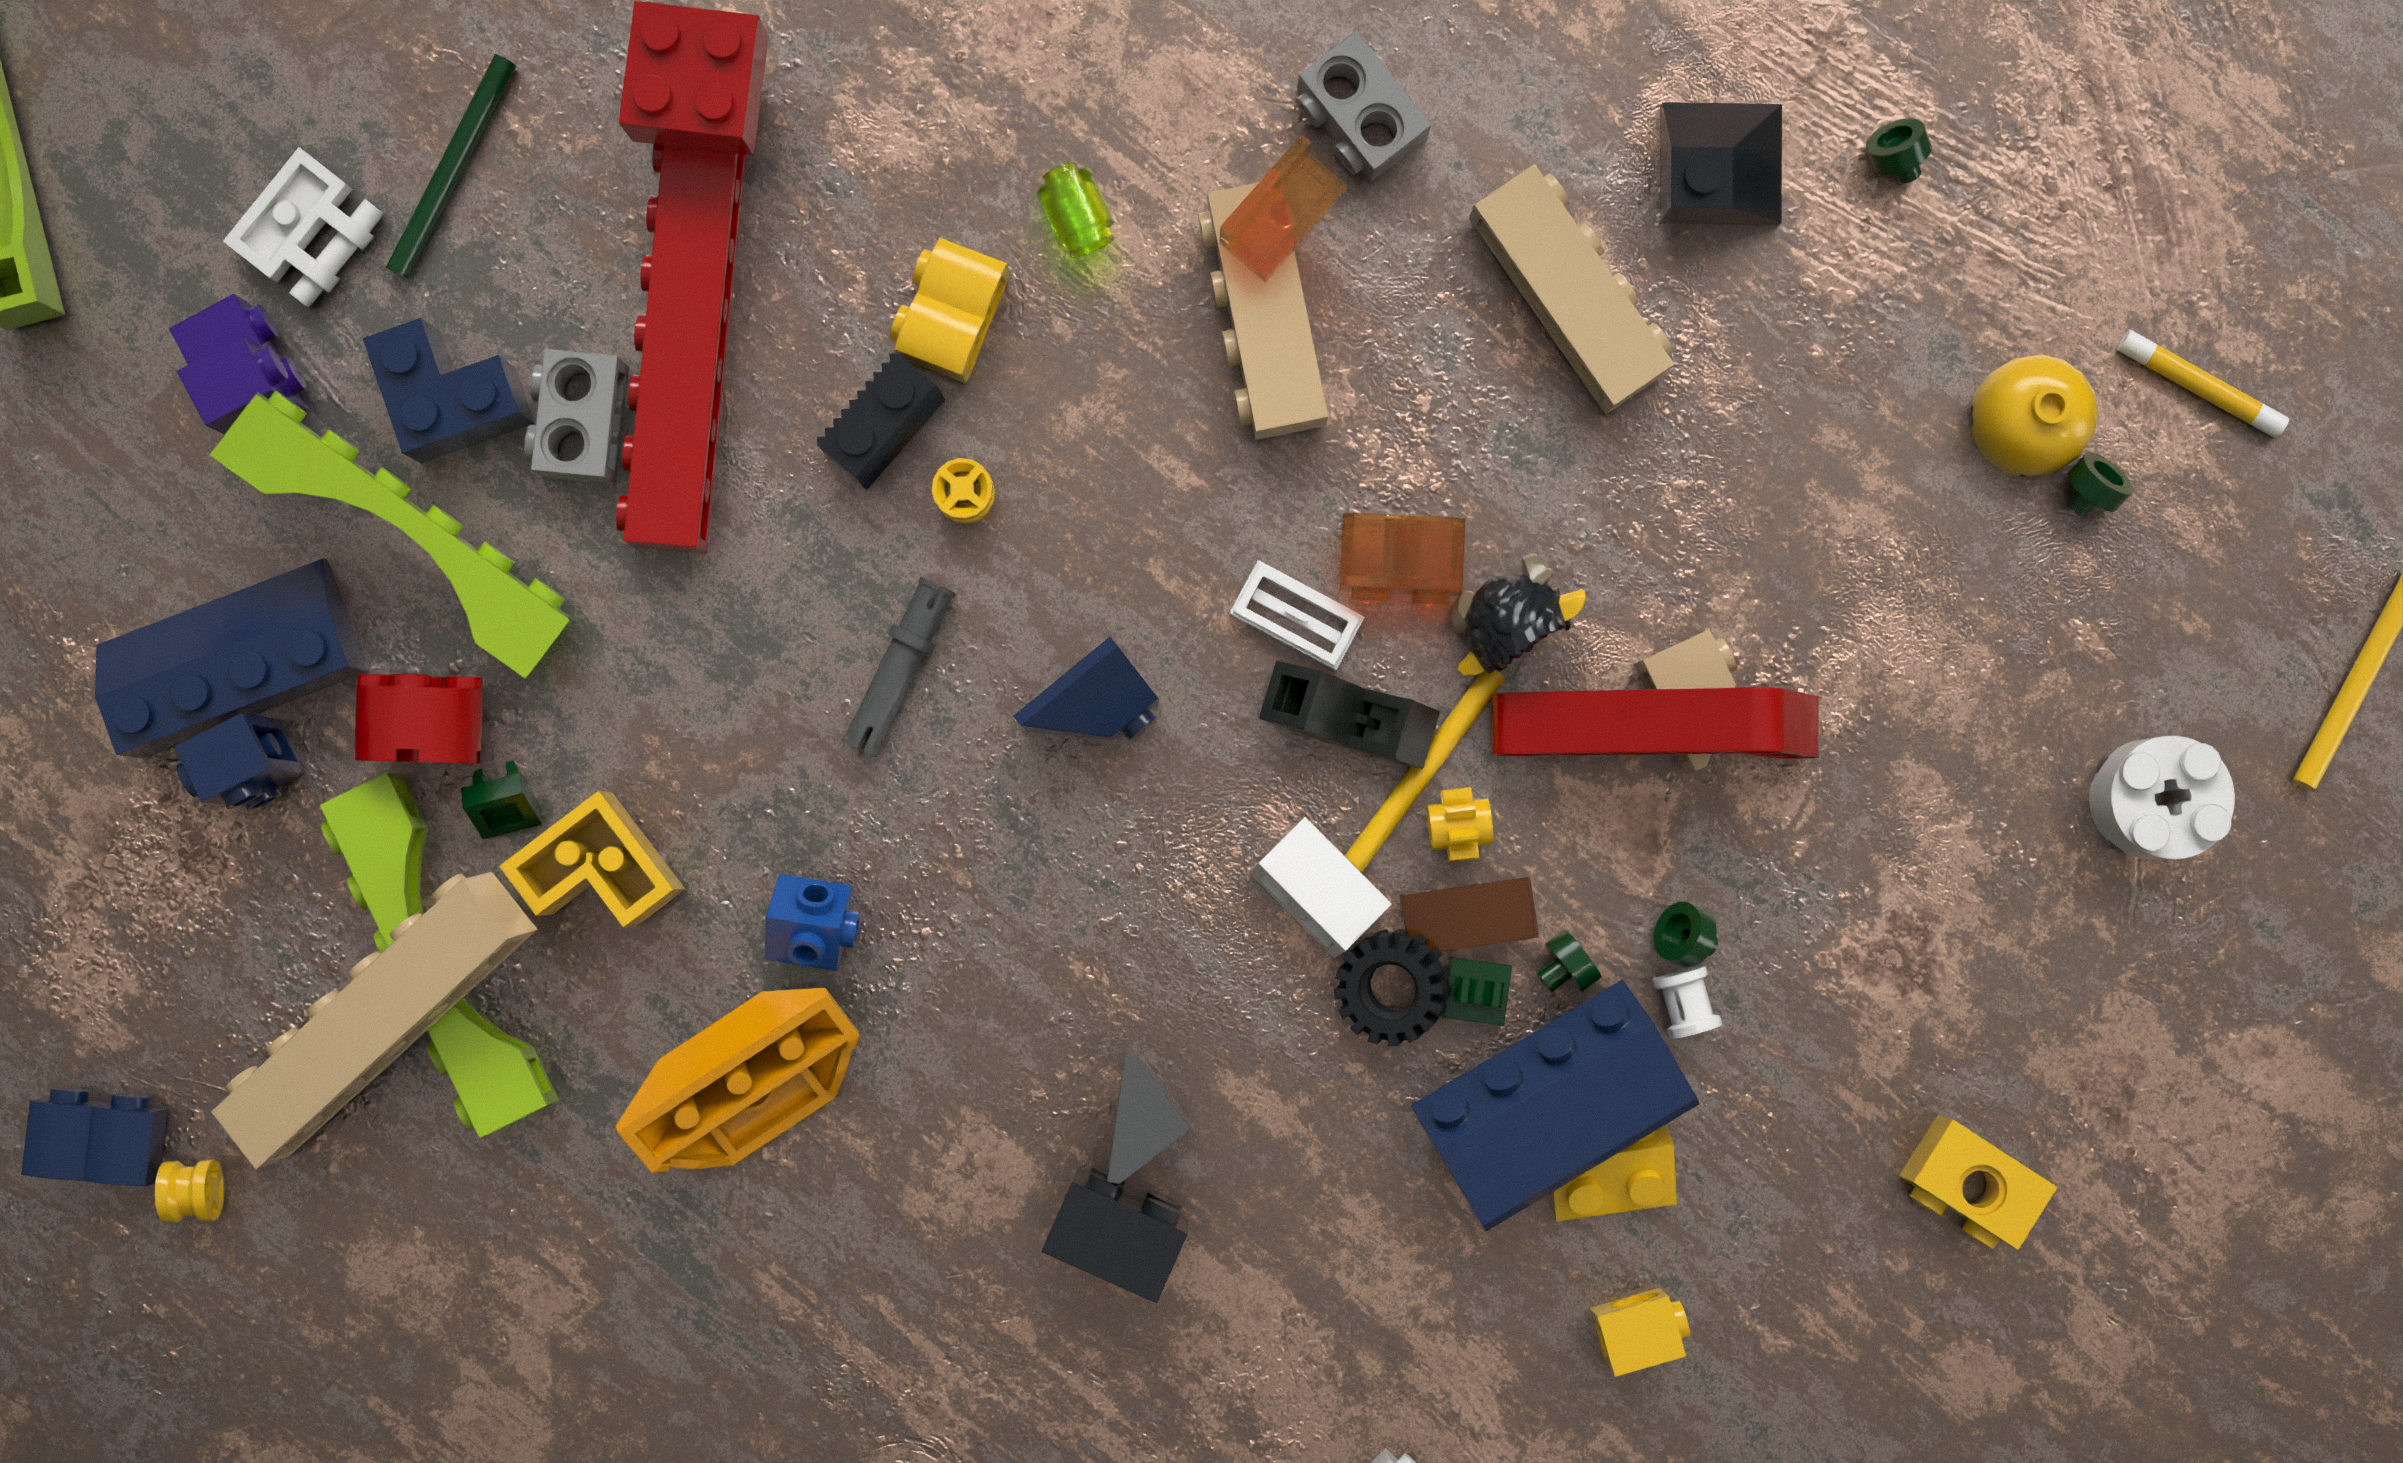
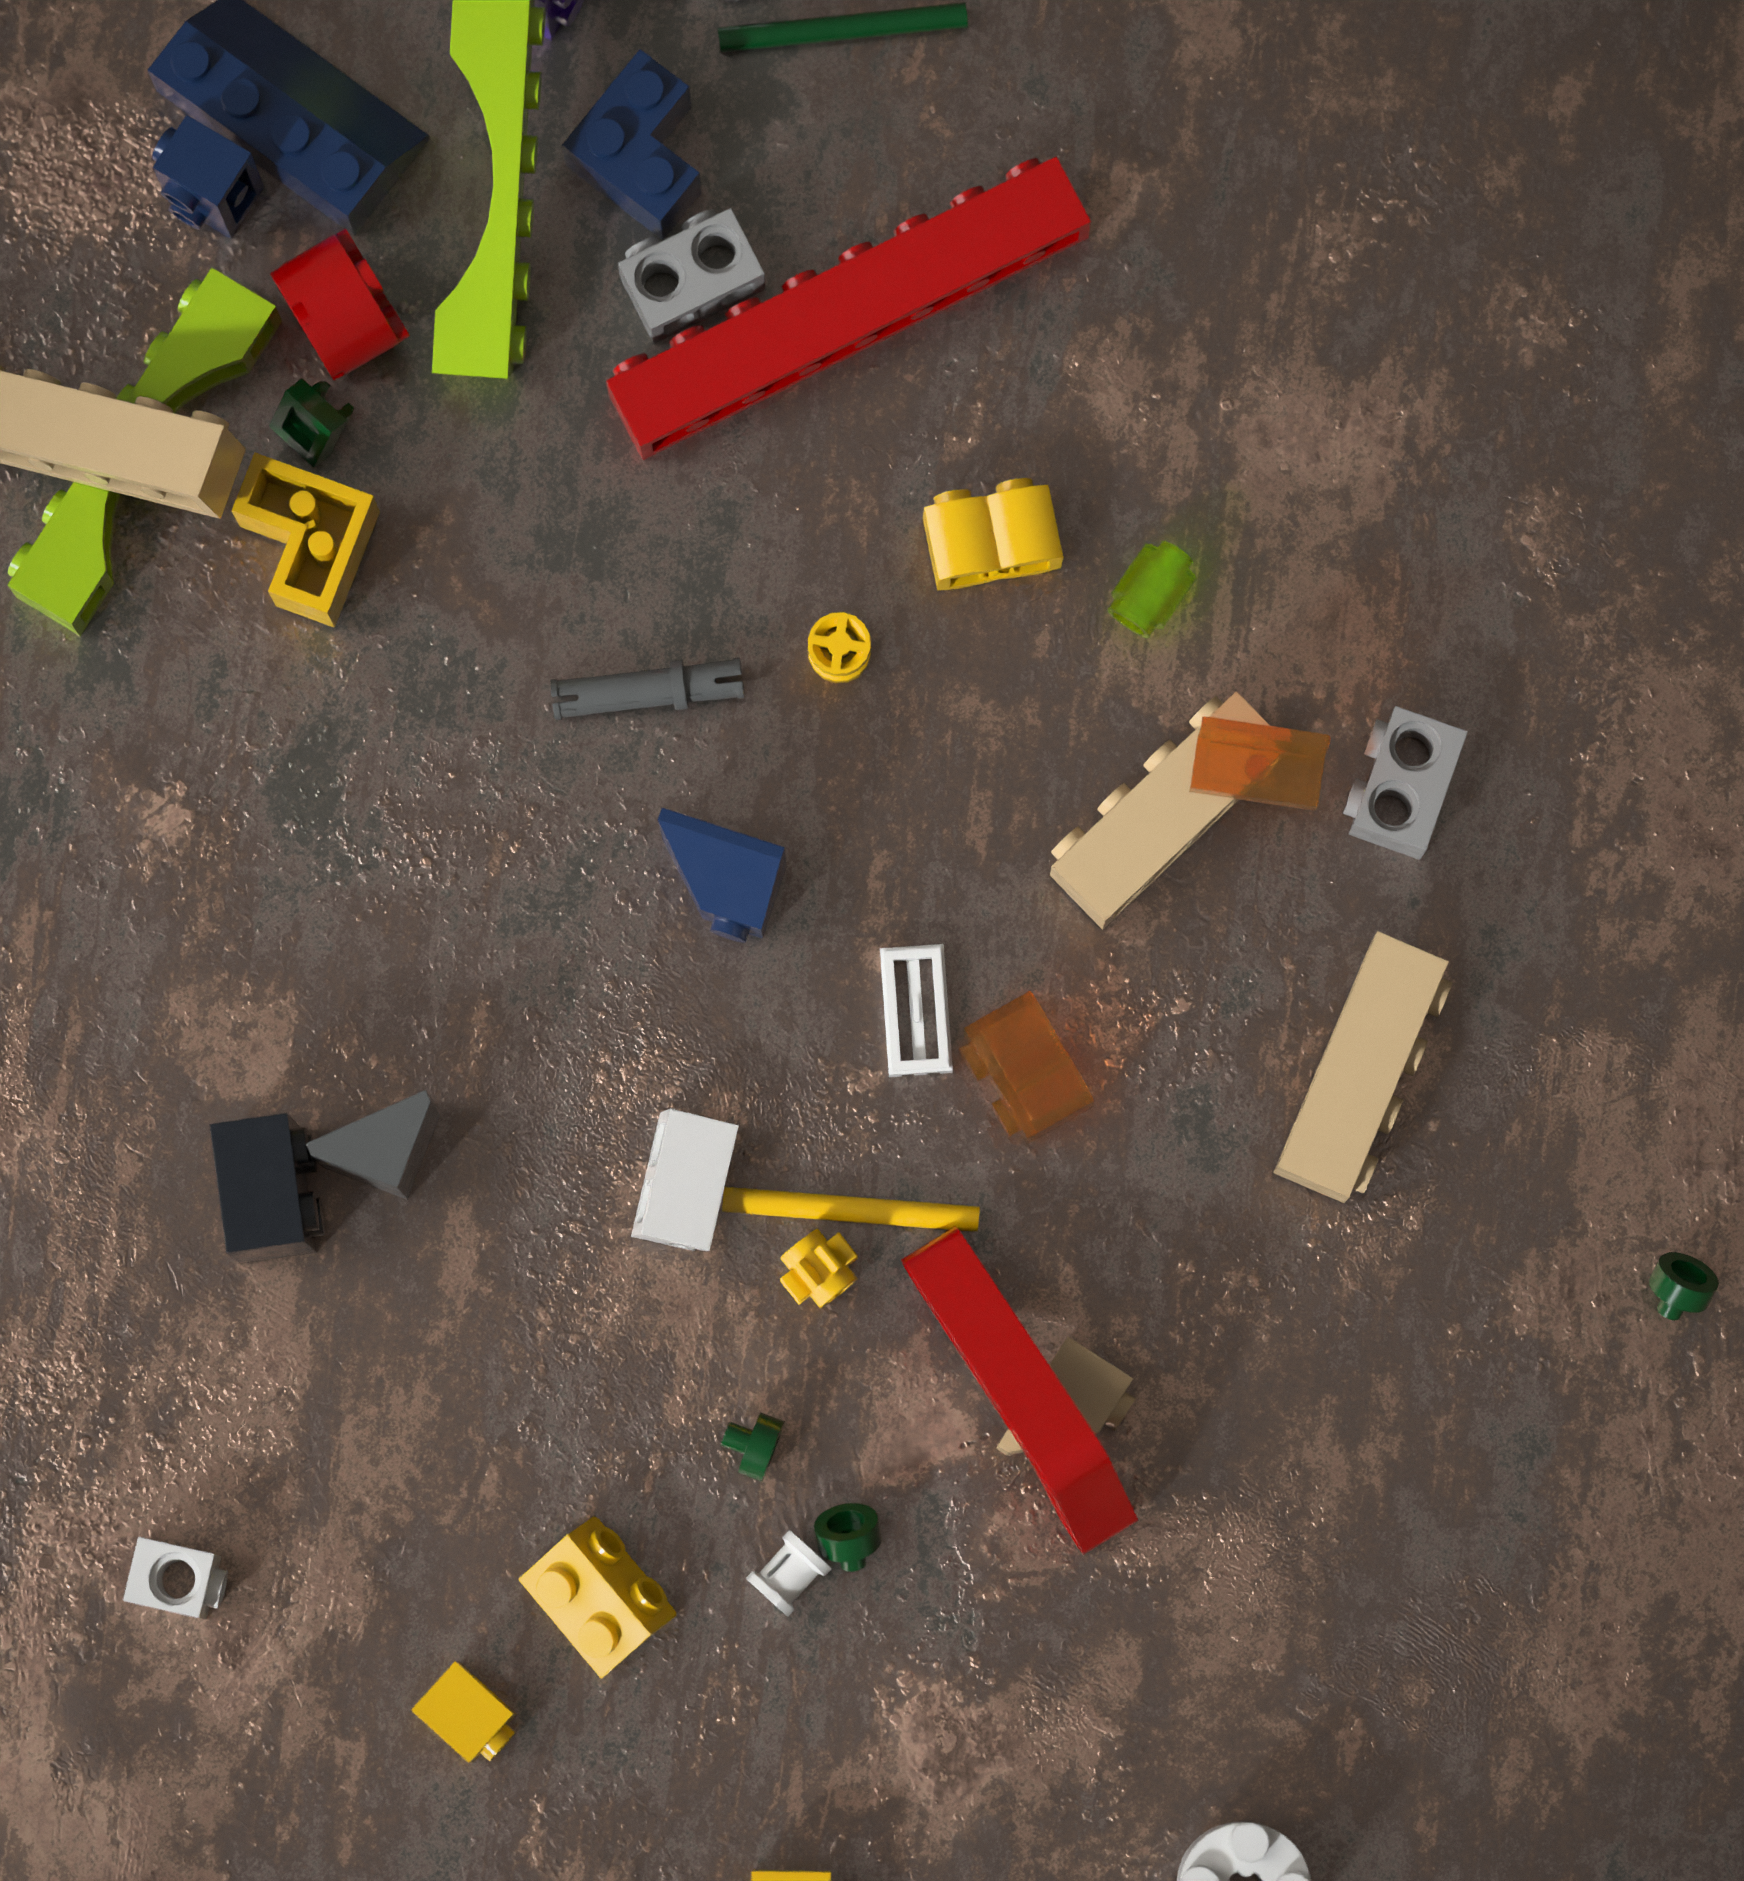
camera: 60 degrees right, 5 degrees down
light orange wedge [616,988,860,1173] -> none
red brick [619,1,769,156] -> none
blue brick [765,874,860,971] -> none
black brick [817,353,945,490] -> none
pearl dark grey brick [1259,660,1440,769] -> none
black tyre [1334,929,1452,1046] -> none
reddish brown slope [1400,877,1539,951] -> none
dark blue slope [1411,980,1700,1231] -> none
dark green tile [1442,957,1512,1026] -> none
black hair [1451,552,1586,676] -> none
black slope [1660,102,1782,225] -> none
yellow cylinder [1971,354,2099,476] -> none
dark green tile [2068,452,2134,517] -> none
yellow bar [2117,329,2289,439] -> none

